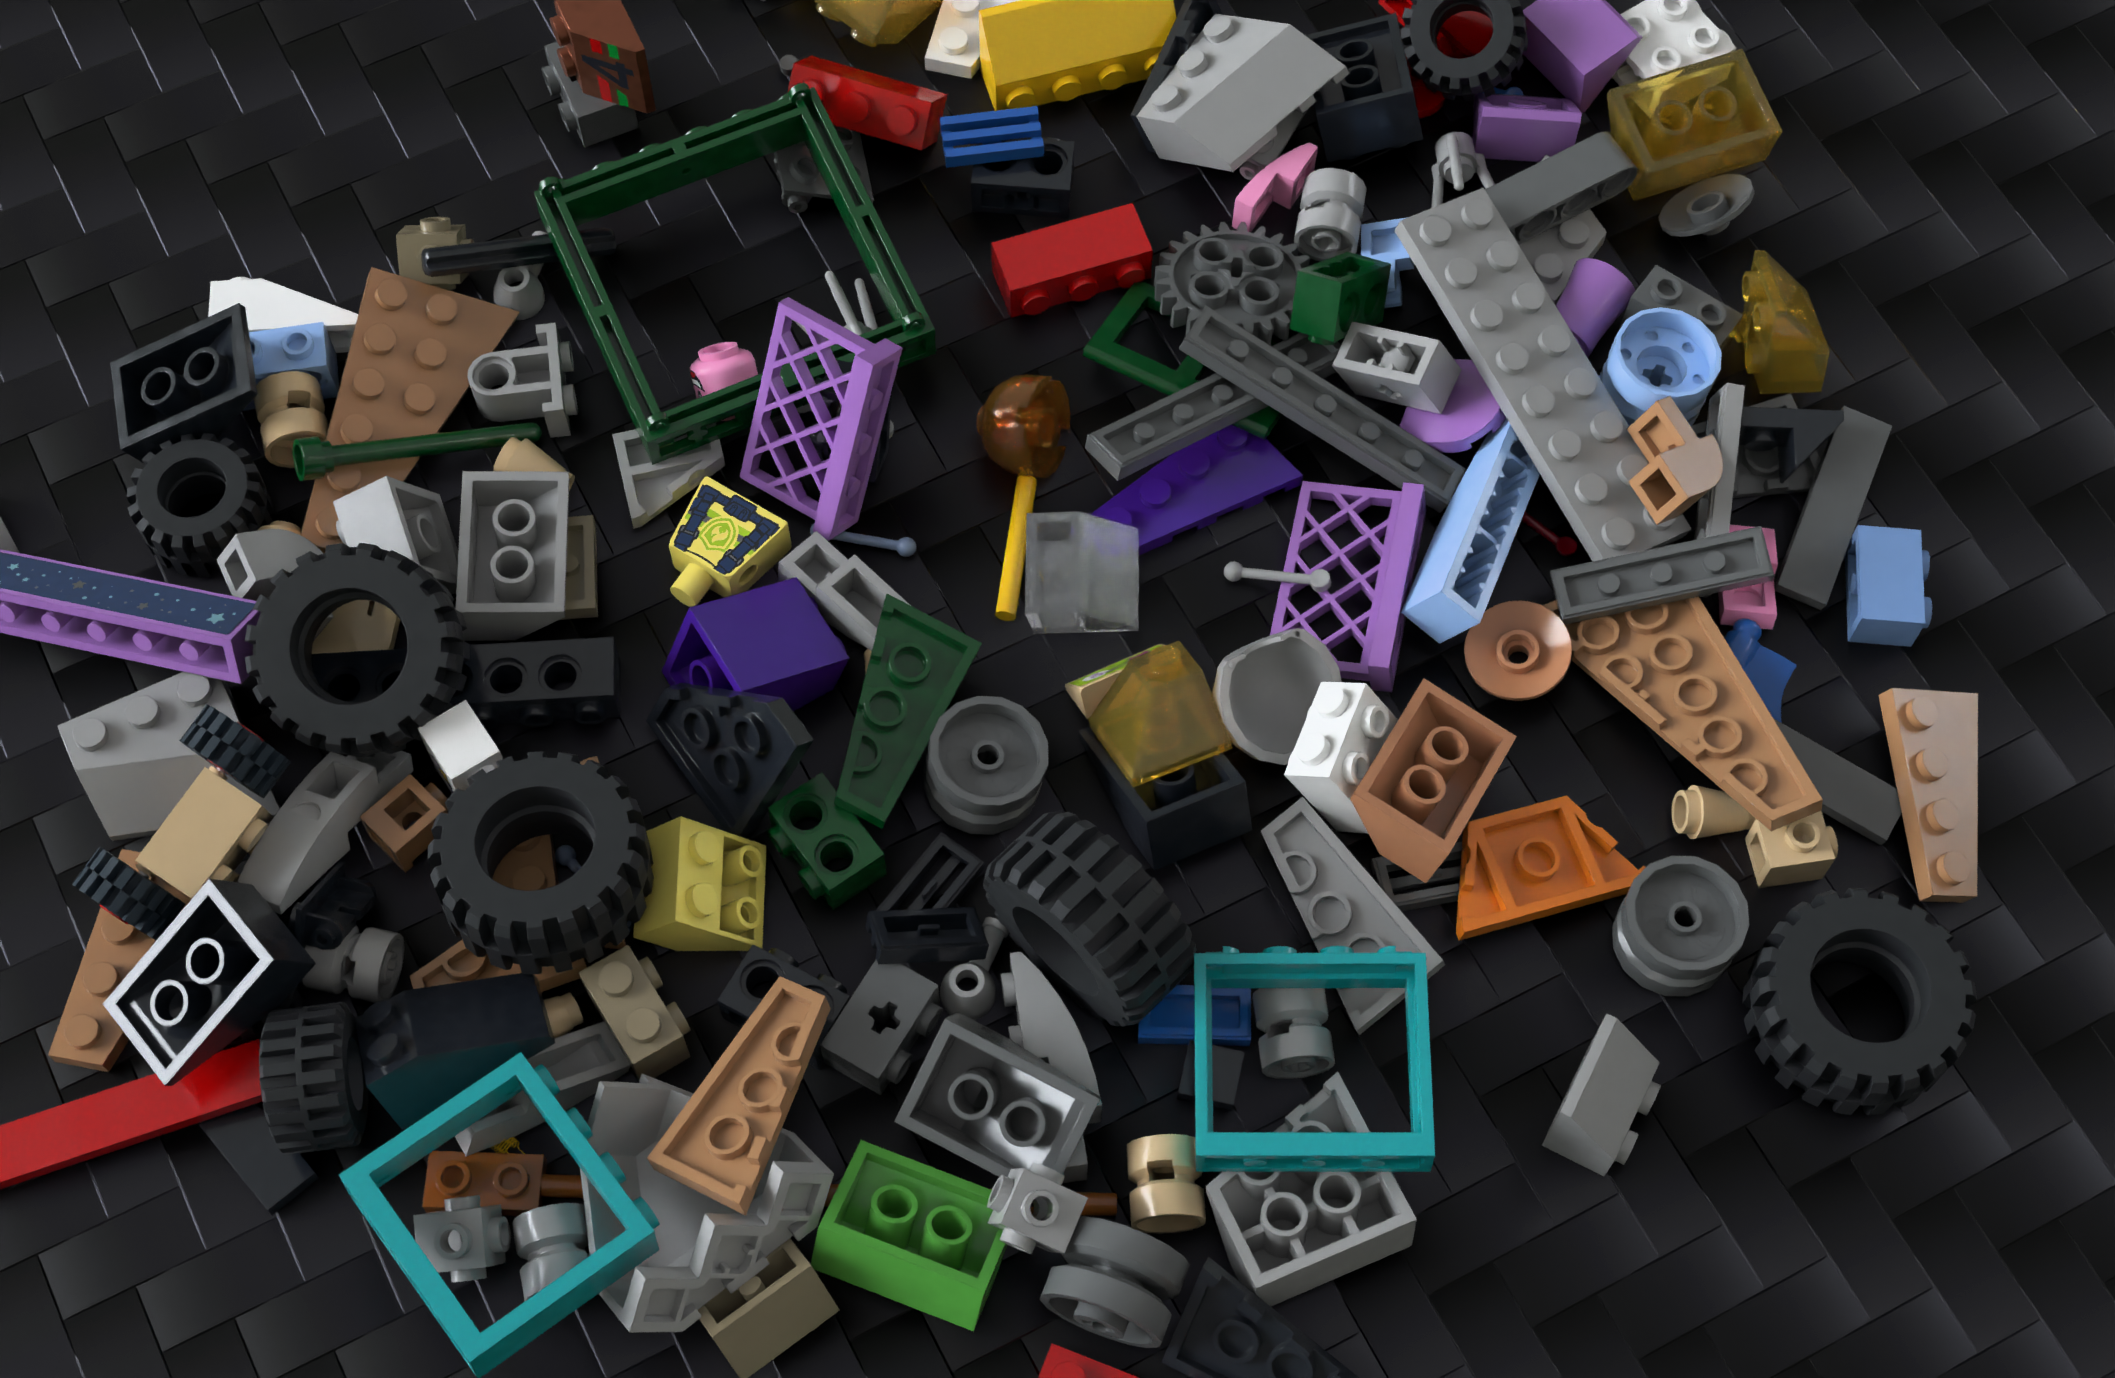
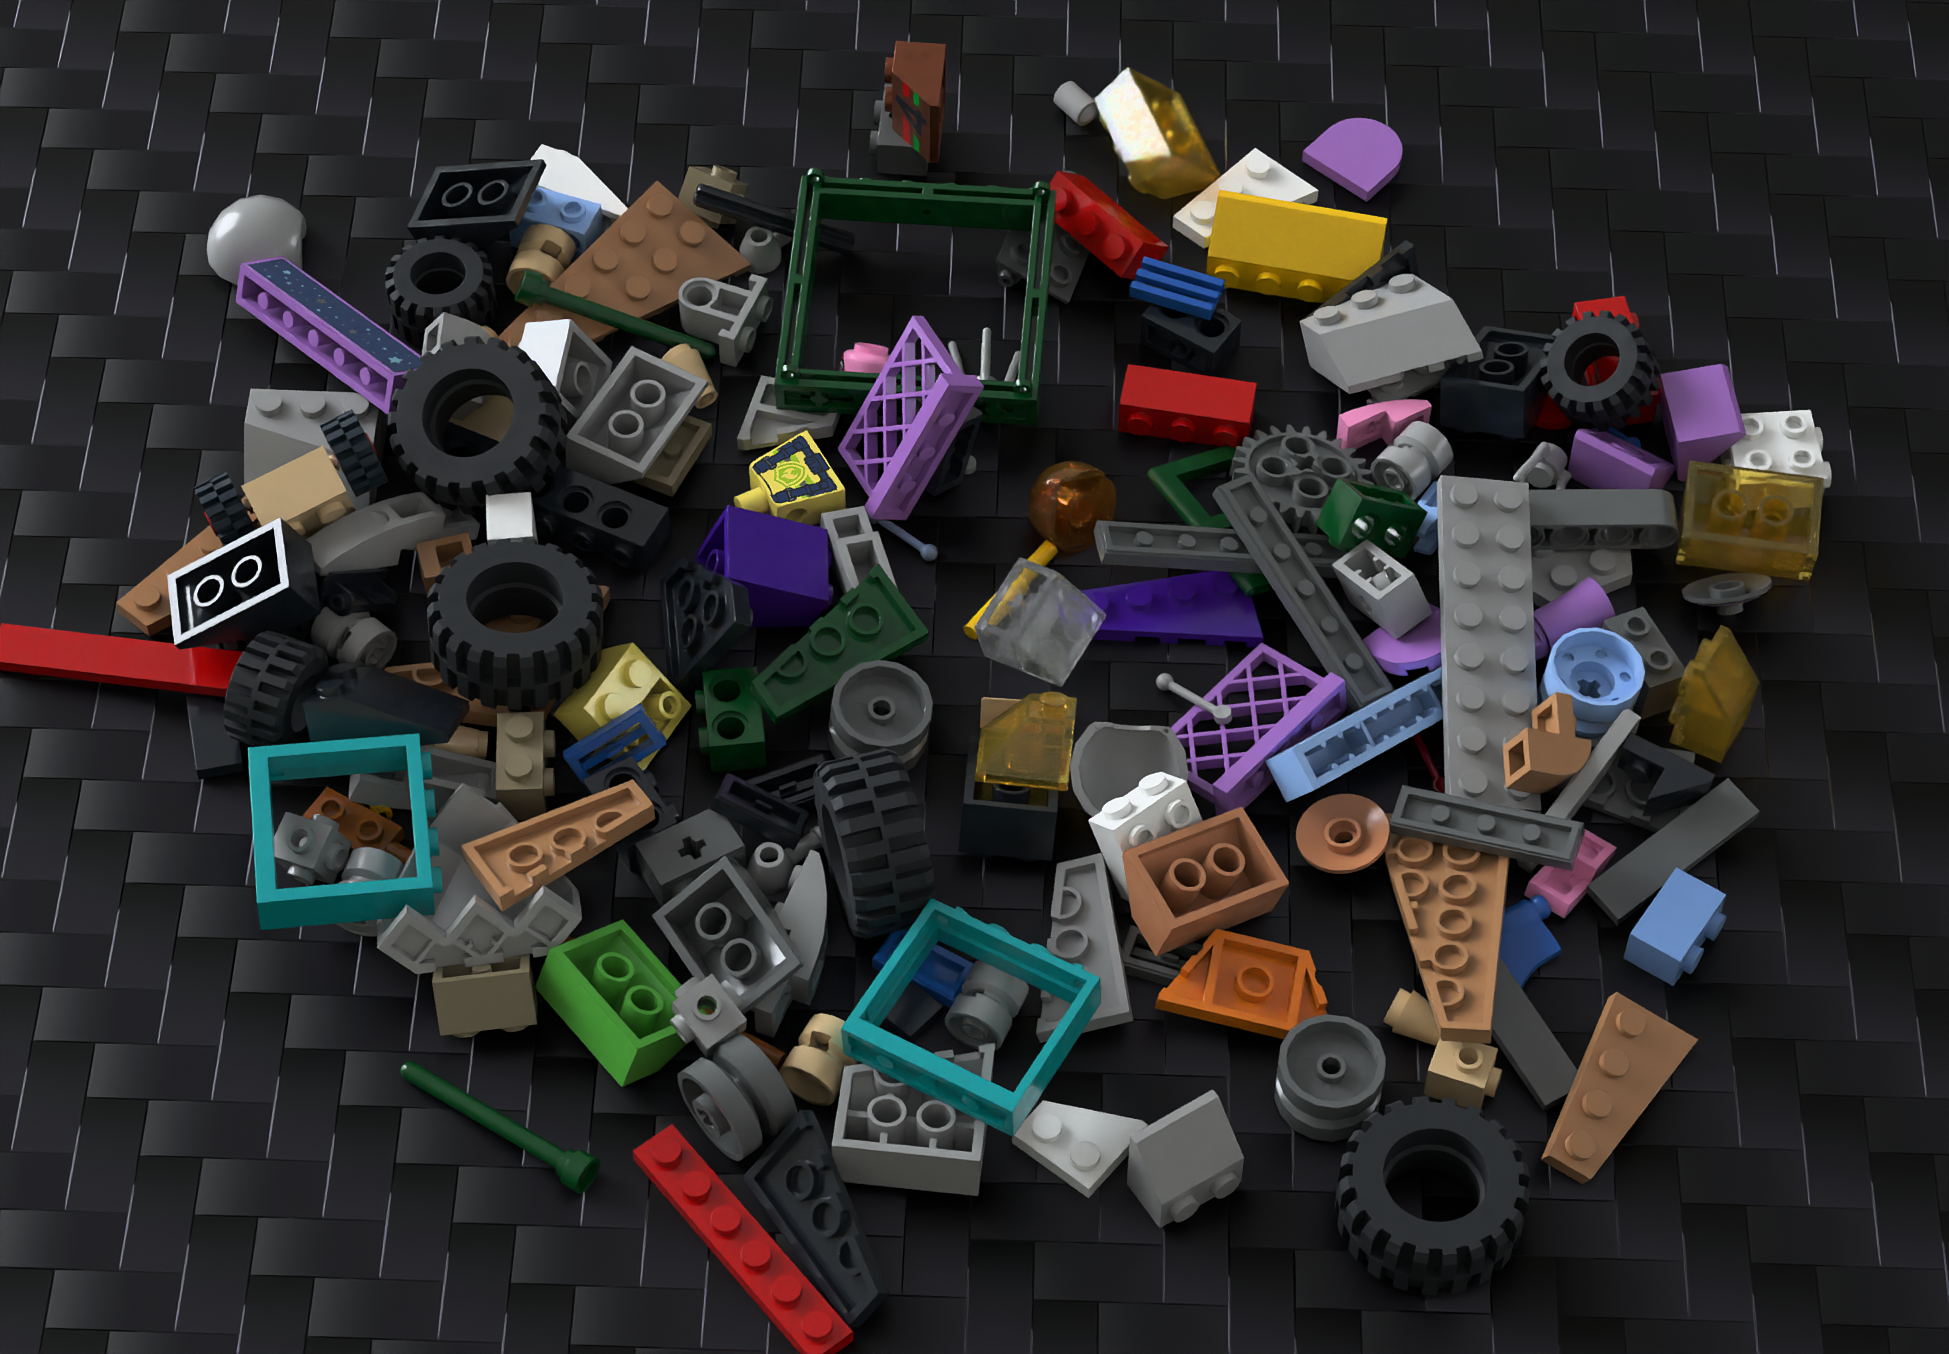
camera: 30 degrees right, 10 degrees down
none -> blue tile [563,703,667,784]
none -> white wing [1012,1100,1148,1198]

